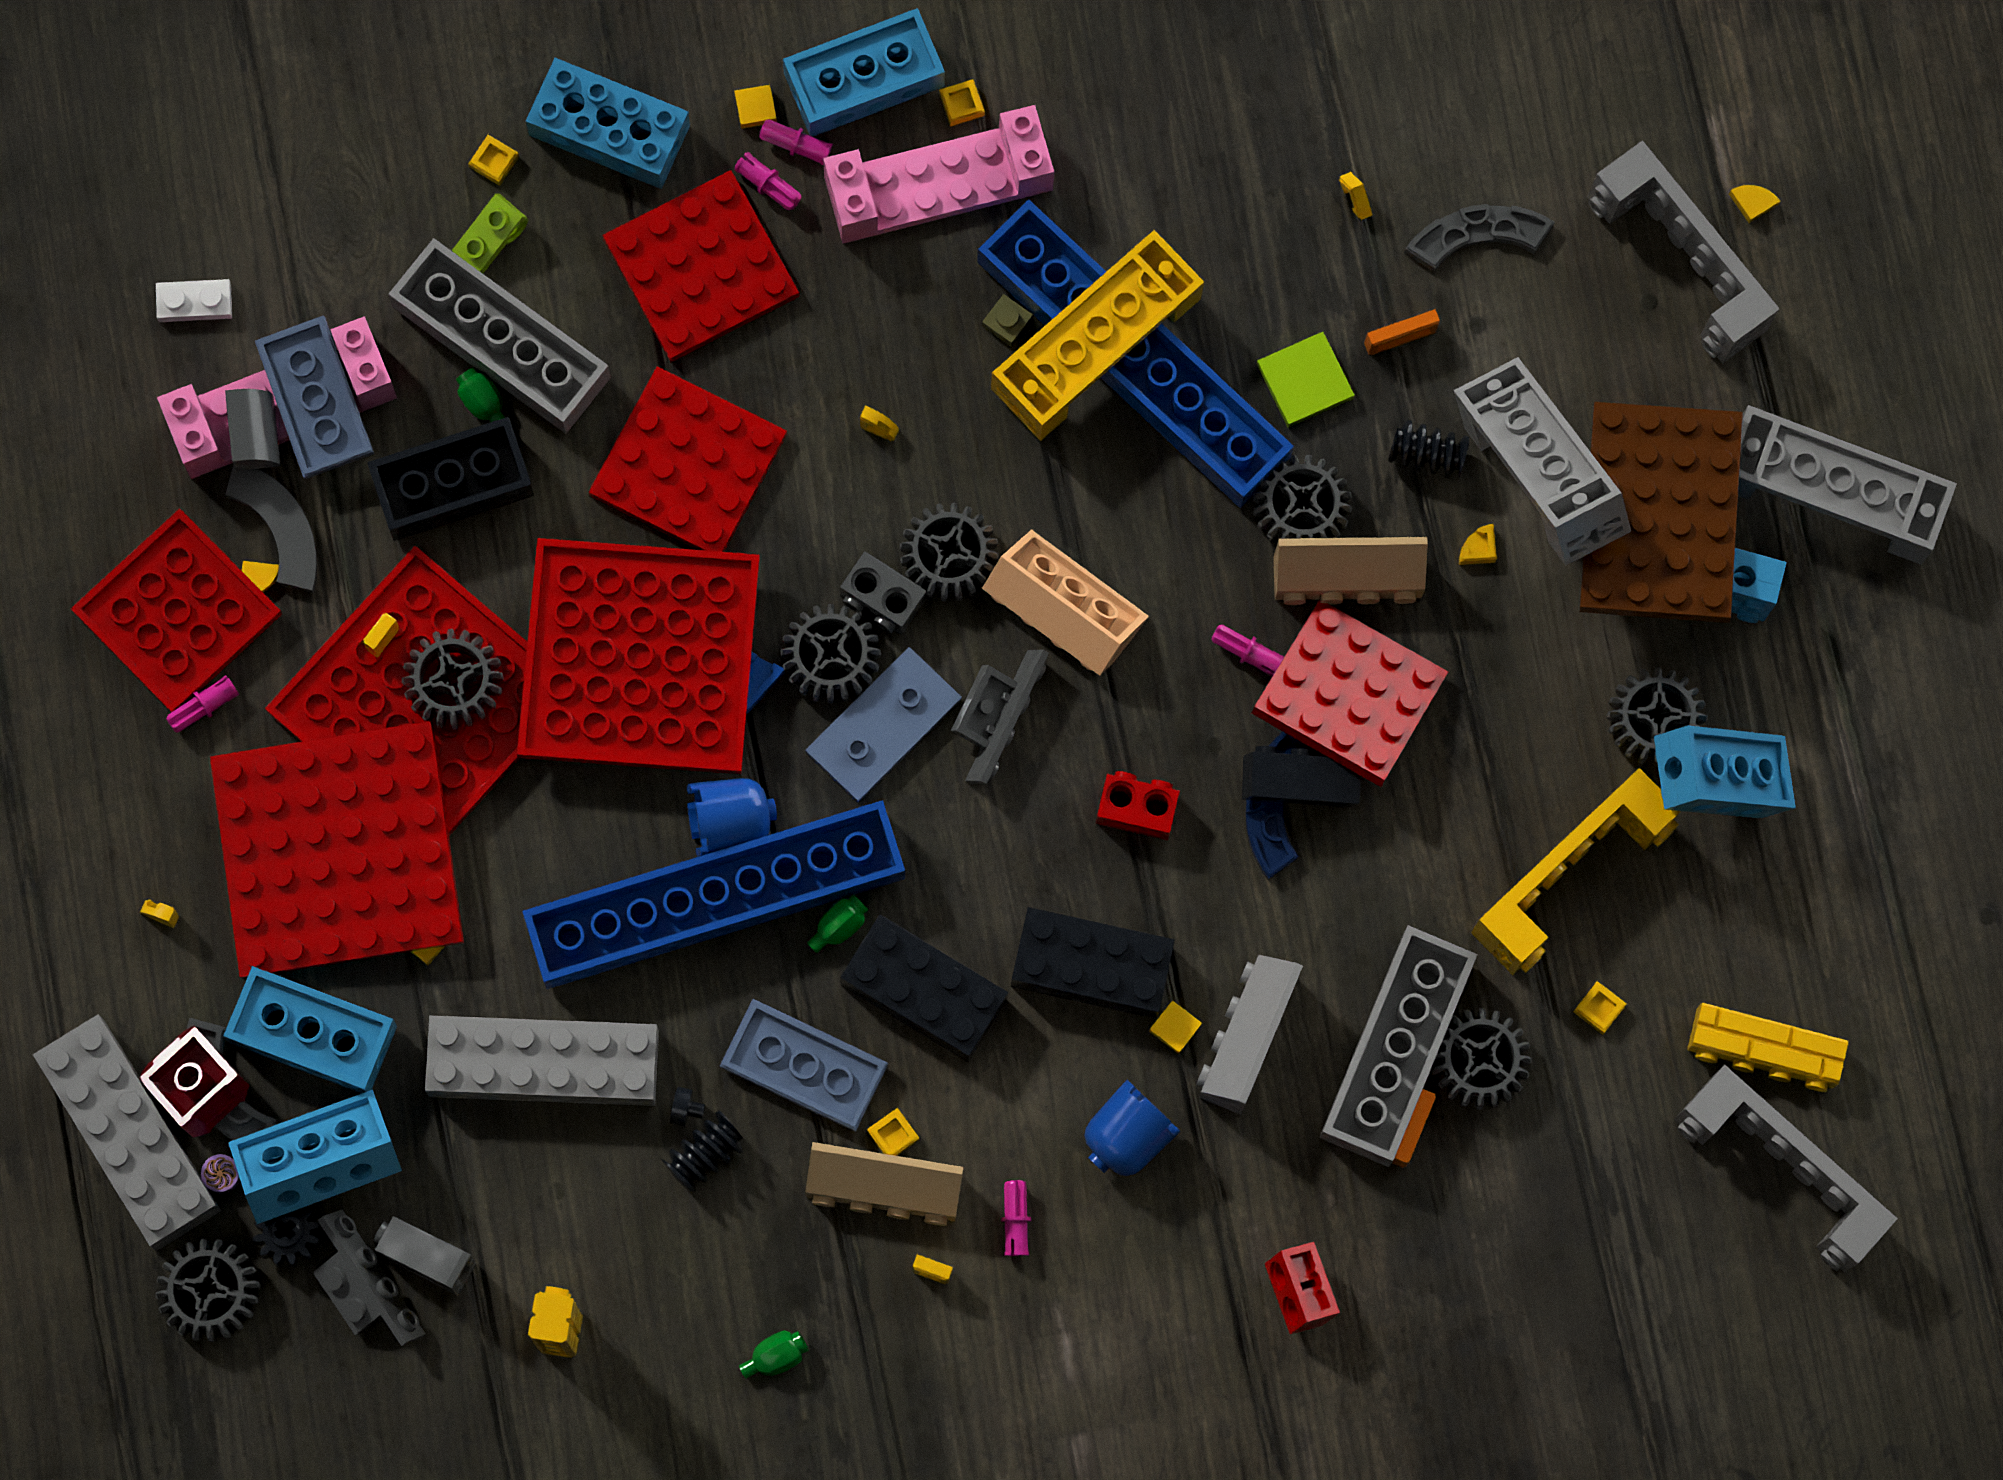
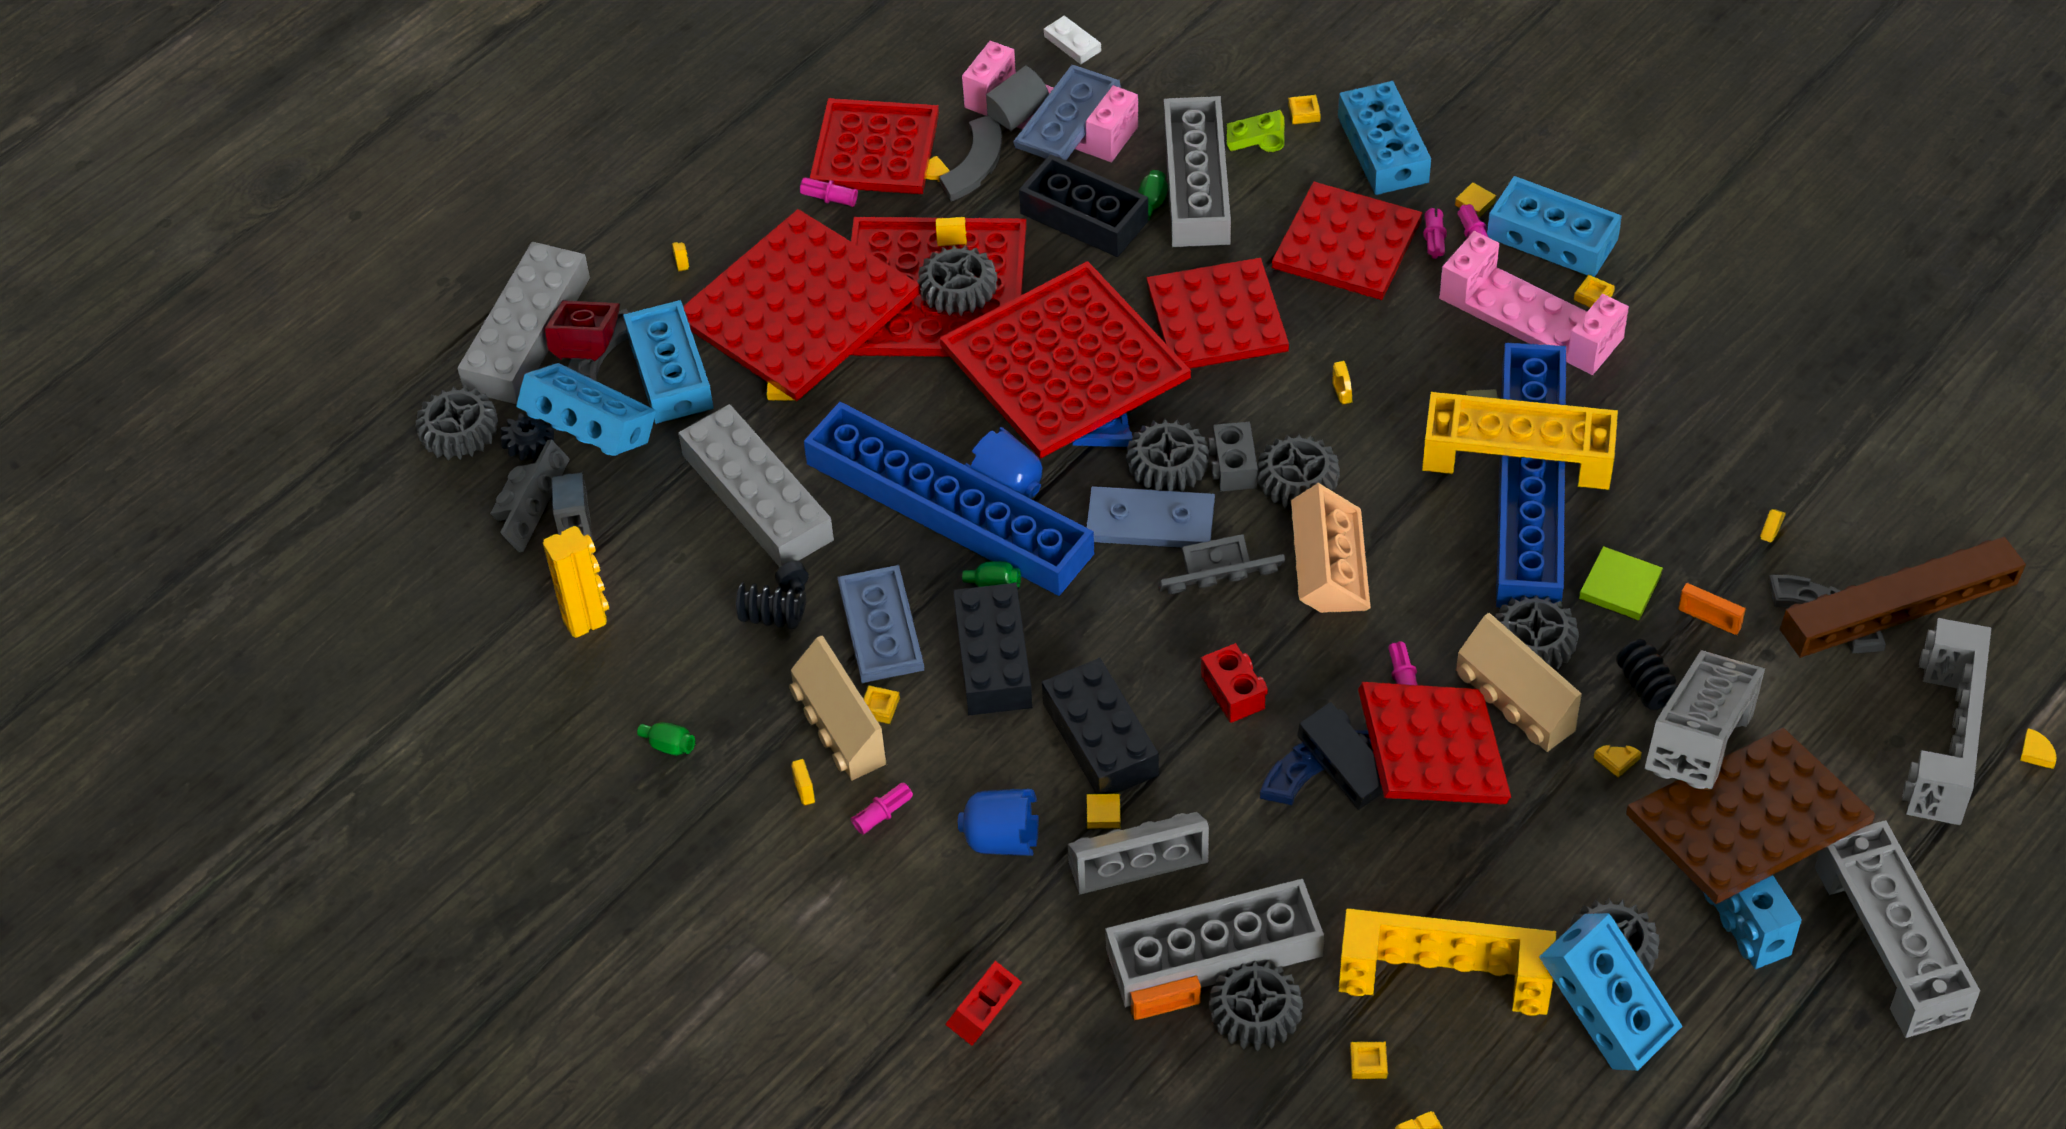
camera: 60 degrees right, 25 degrees down
none -> reddish brown brick [1779,537,2026,658]

